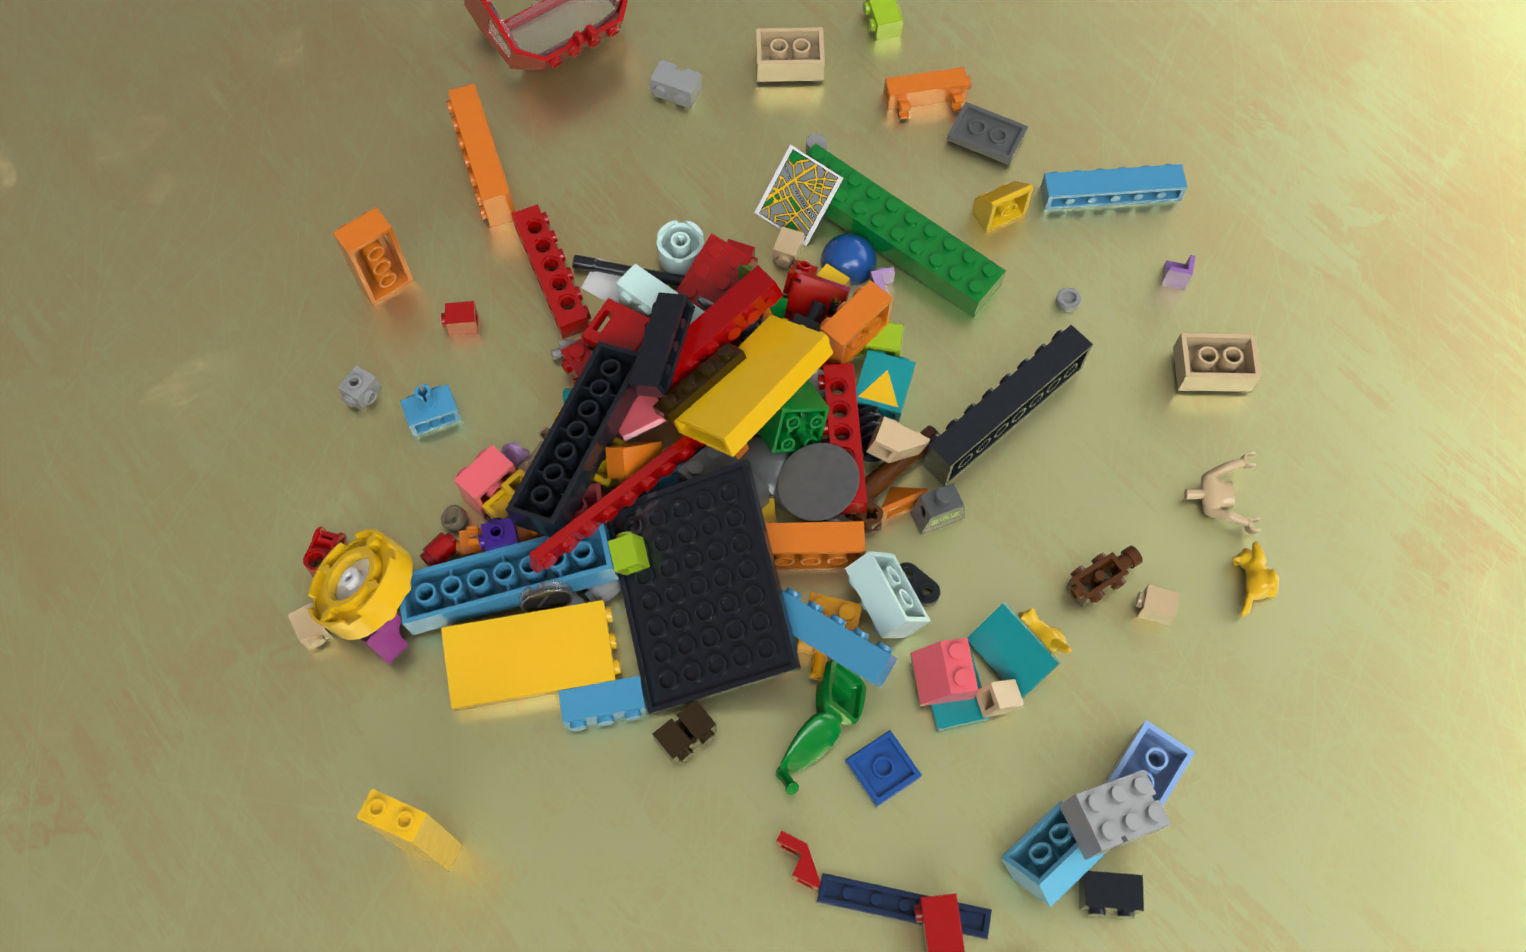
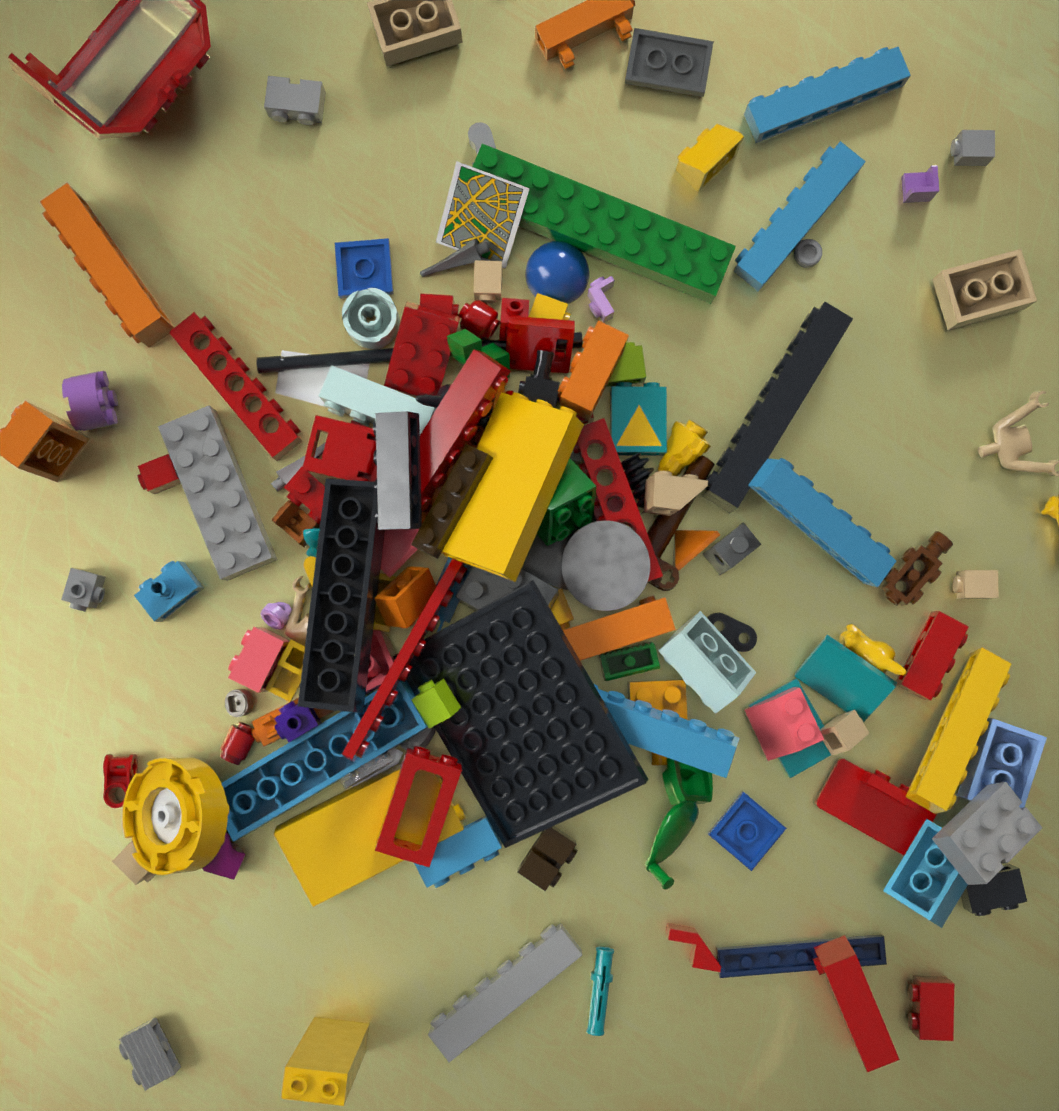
camera: 15 degrees left, 20 degrees up
none -> medium lavender brick [62,371,118,431]
none -> light grey brick [119,1017,181,1090]
none -> light grey brick [158,405,278,581]
none -> dark orange bracket [272,500,320,548]
none -> blue plate [335,238,394,299]
none -> red piece [375,746,462,868]
none -> dark grey piece [420,239,490,277]
none -> light grey brick [428,923,582,1062]
none -> red head [458,300,500,340]
none -> teal pin [586,946,614,1036]
none -> green brick [599,642,660,681]
none -> yellow rock [658,419,711,476]
none -> dark azure brick [734,141,866,292]
none -> dark azure brick [748,458,897,587]
none -> red bracket [815,758,937,855]
none -> red brick [896,611,969,701]
none -> yellow brick [906,647,1011,814]
none -> light grey brick [950,130,995,166]

